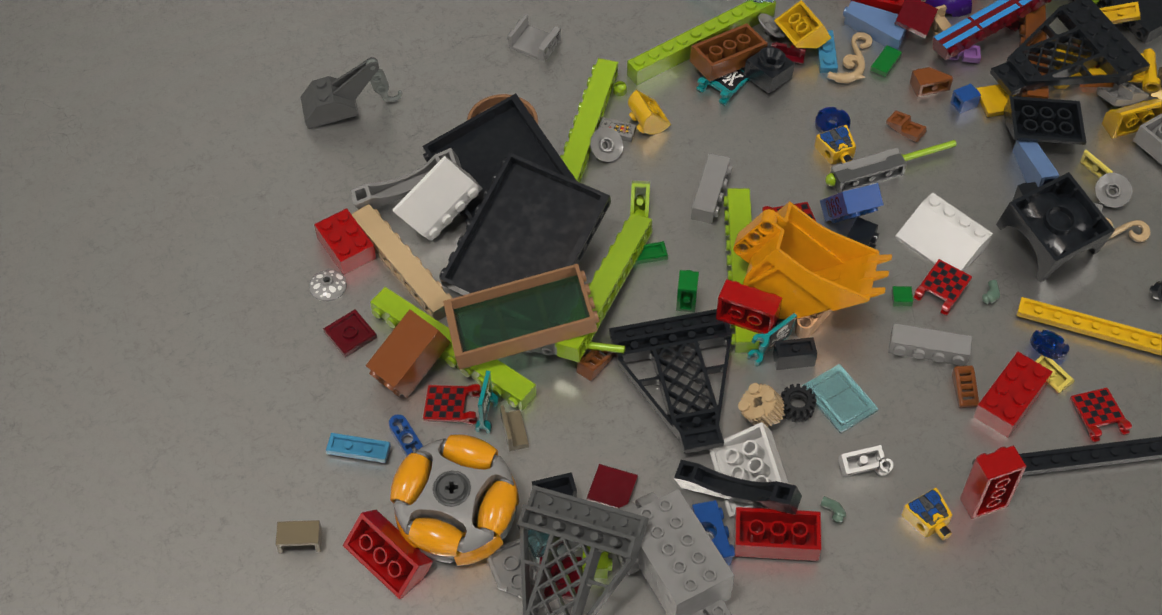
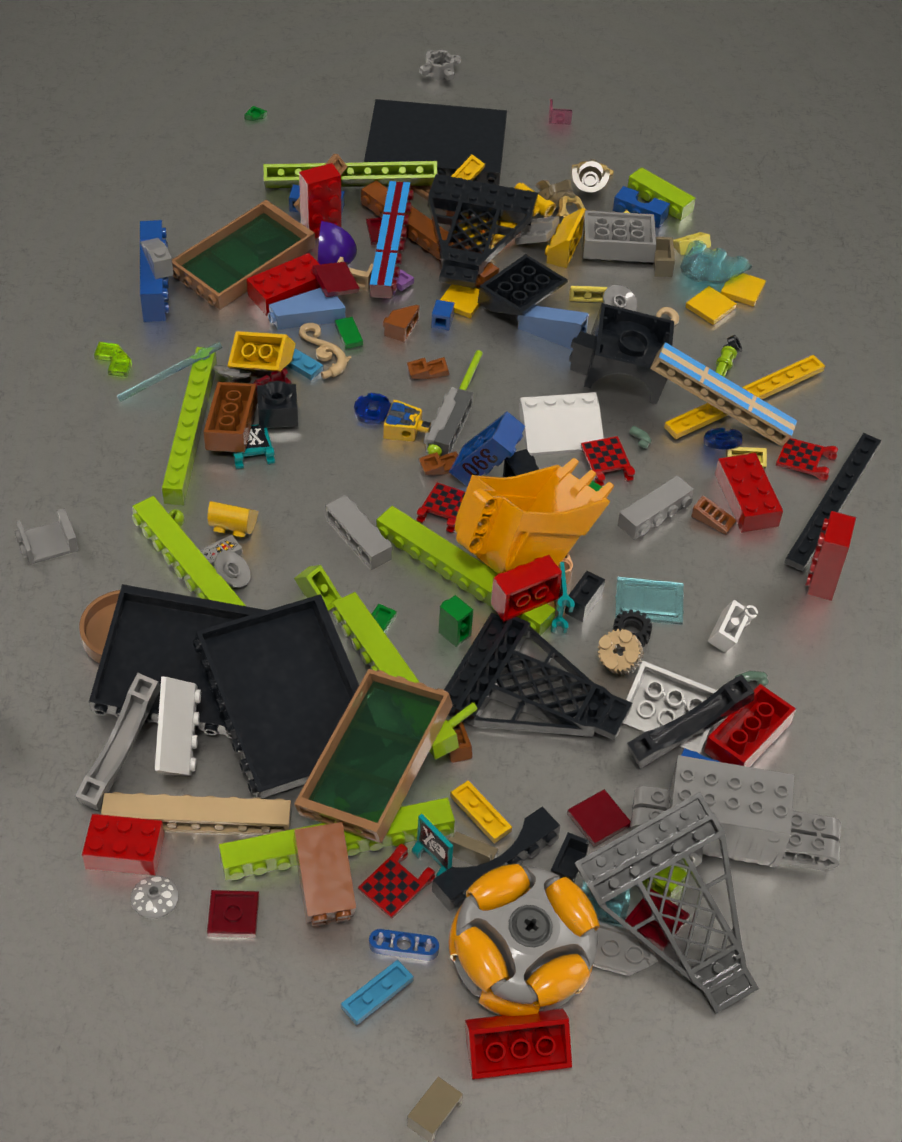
camera: 55 degrees left, 5 degrees down
torso [901,488,952,541] -> none
none -> dark orange slope [418,451,458,475]
none -> black arch [432,806,560,912]
none -> yellow plate [450,780,512,844]
none -> tan brick [650,342,797,447]
none -> lime pin [715,346,737,377]

